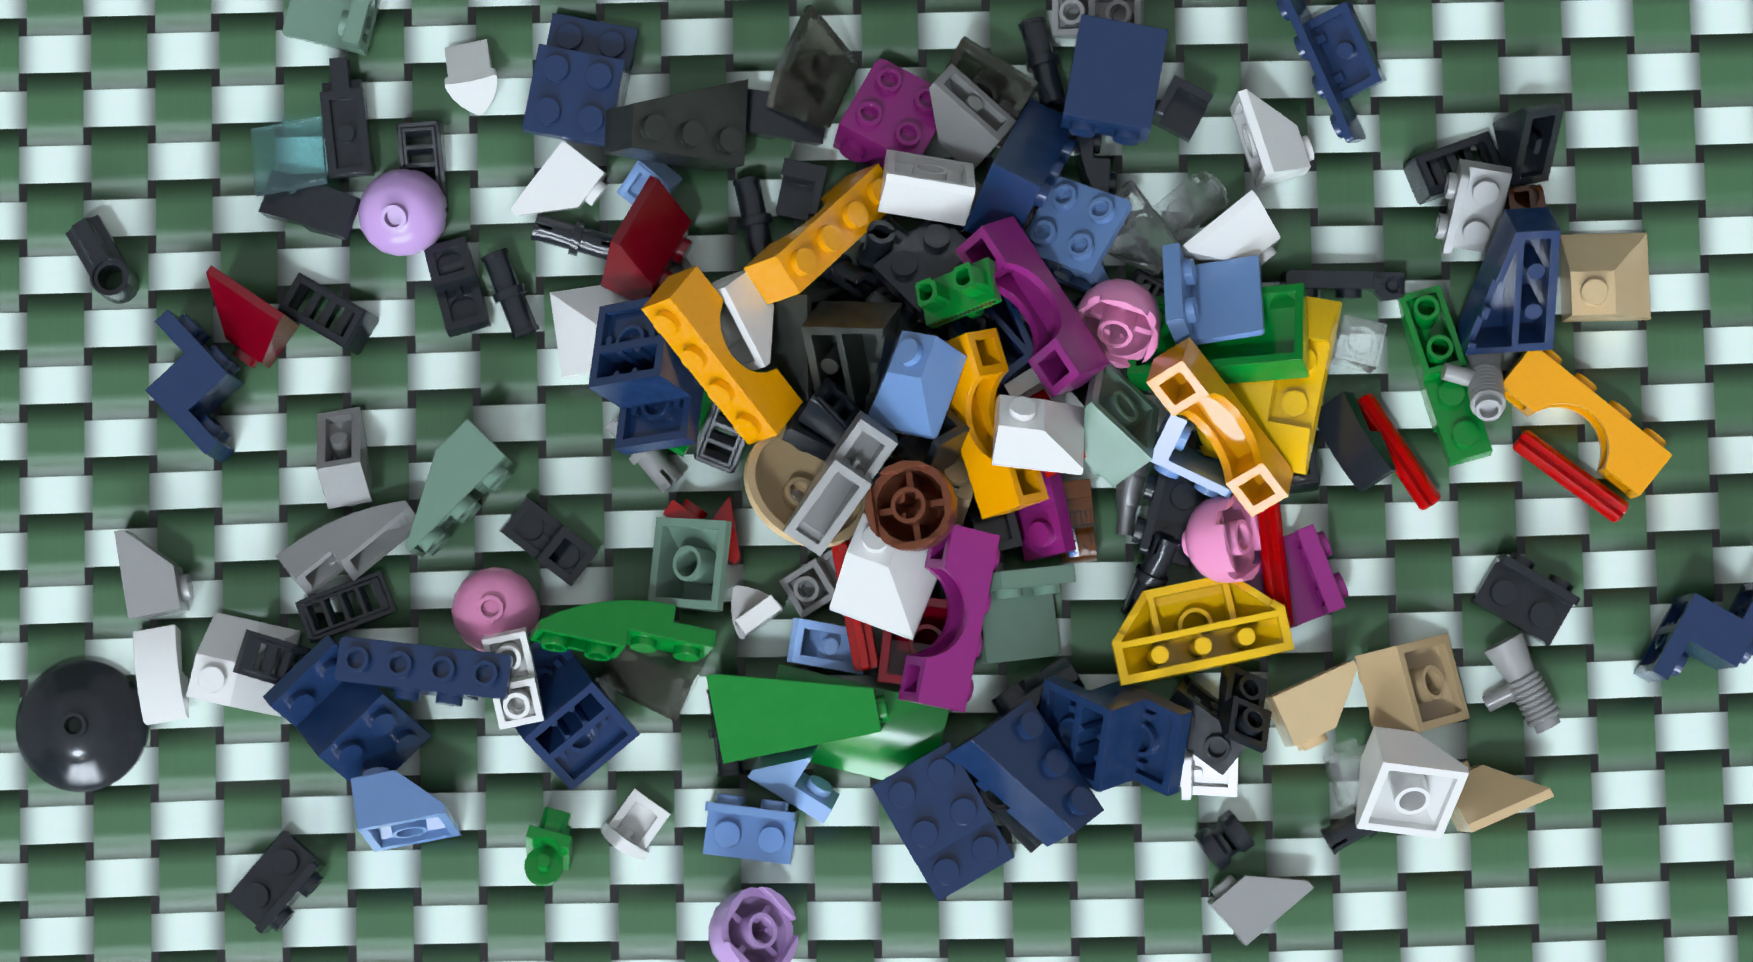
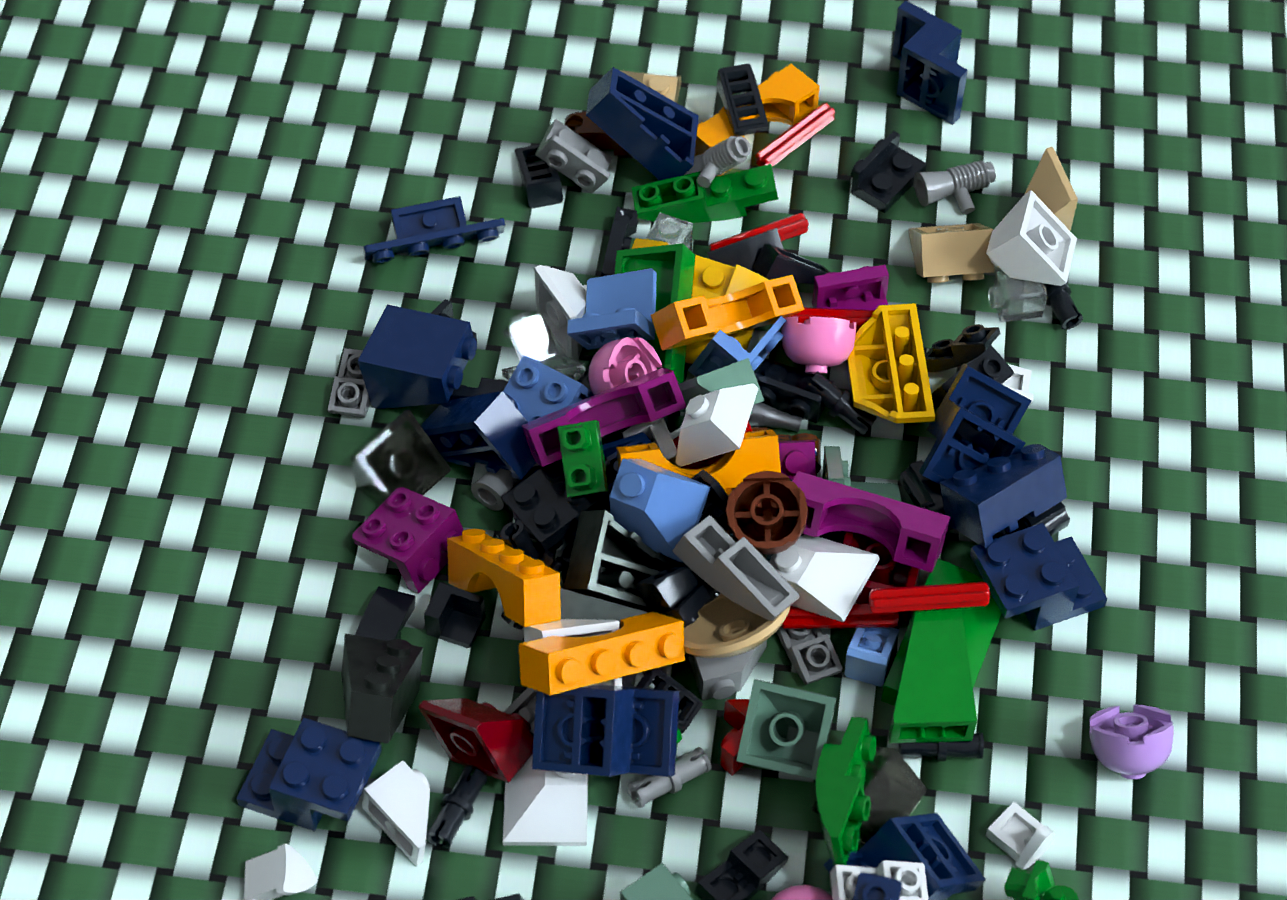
camera: 85 degrees left, 30 degrees down
black pin [481,248,540,339] -> none
light blue slope [617,160,683,205] -> none
medium blue bracket [703,793,797,865] -> none
white tile [731,585,783,640] -> none
black pin [732,175,773,261] -> none
light blue slope [748,745,840,823] -> none
clear smoke slope [766,5,860,129] -> none
white slope [878,149,976,226] -> none
light grey slope [929,63,1017,169] -> none
black pin [1018,17,1066,108] -> none
black wheel [1193,809,1255,871] -> none
light grey slope [1208,874,1314,946] -> none
white slope [1229,89,1314,190] -> none
tan slope [1265,660,1358,751] -> none
black slope [1492,102,1565,187] -> none
none -> black slope [717,63,769,137]
none -> black slope [754,243,830,284]
none -> red axle [869,582,990,613]

